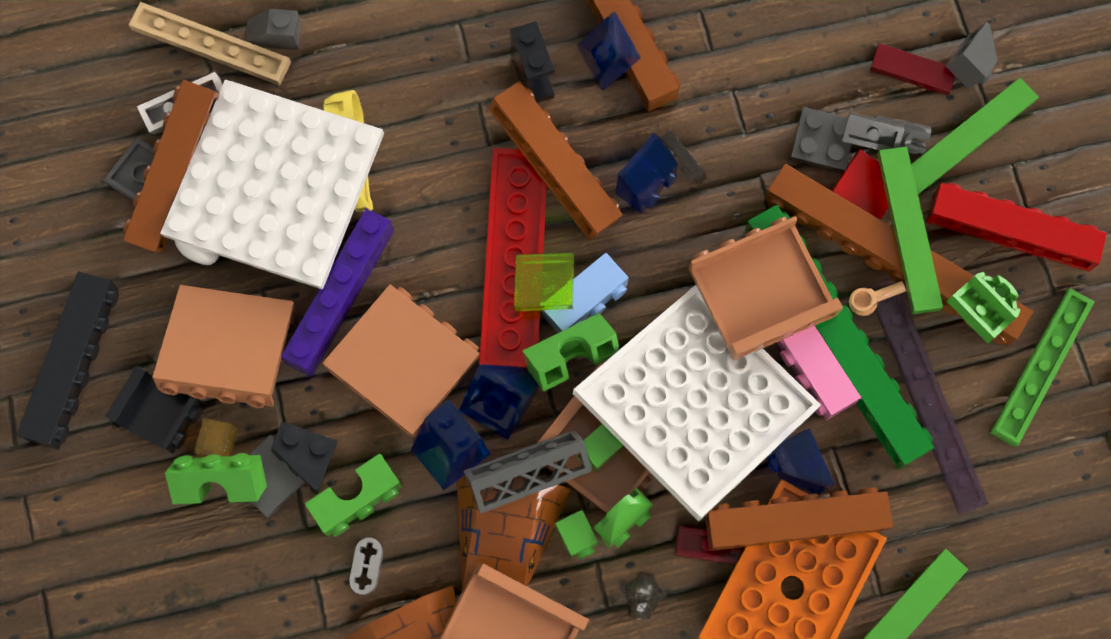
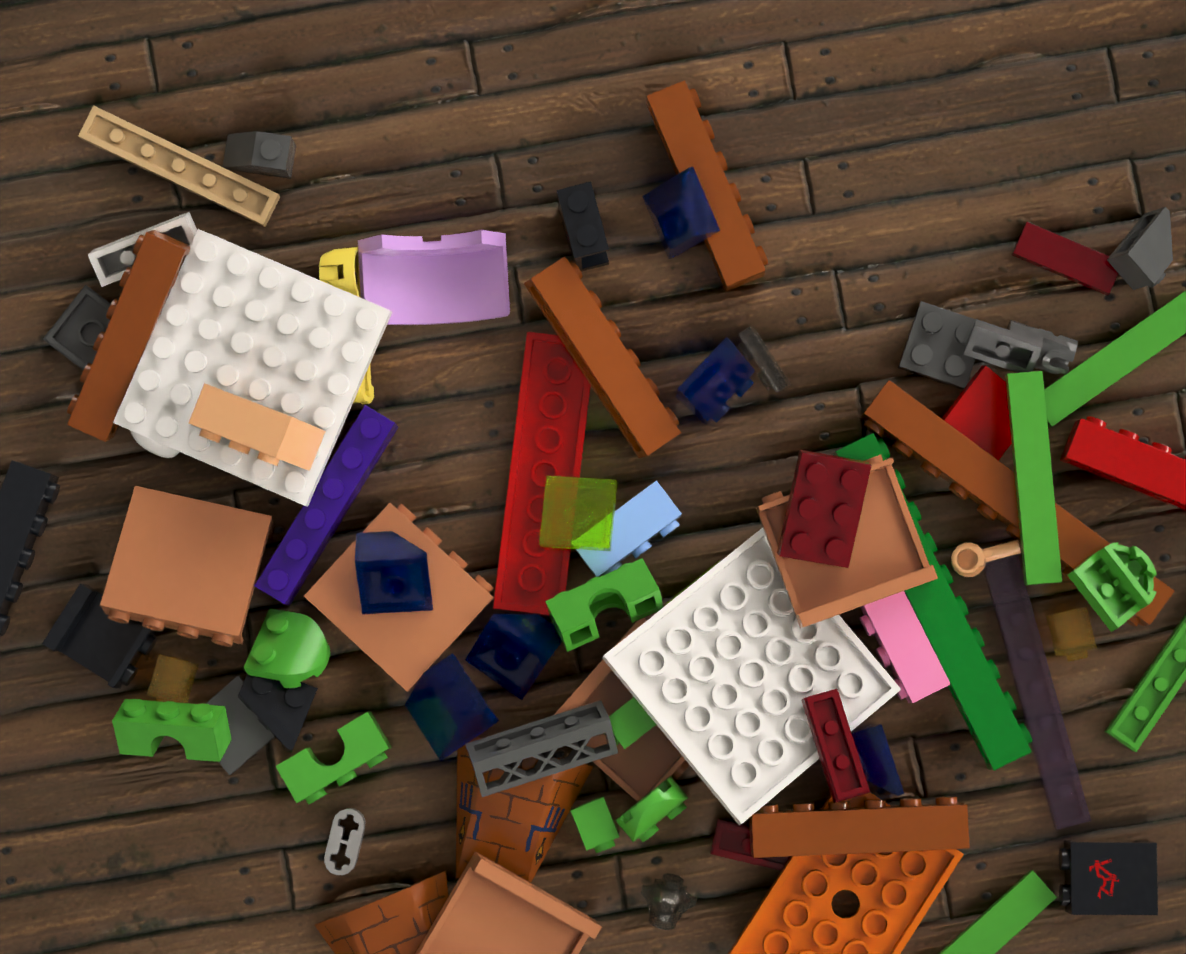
camera: 10 degrees right, 10 degrees up
none -> light nougat wedge [189,383,326,471]
none -> bright green slope [244,608,330,688]
none -> clear blue slope [355,531,433,614]
none -> lavender panel [358,230,510,325]
none -> dark red plate [777,450,872,568]
none -> dark red tile [801,689,870,803]
none -> clear yellow brick [1046,607,1097,662]
none -> black panel [1059,840,1158,915]

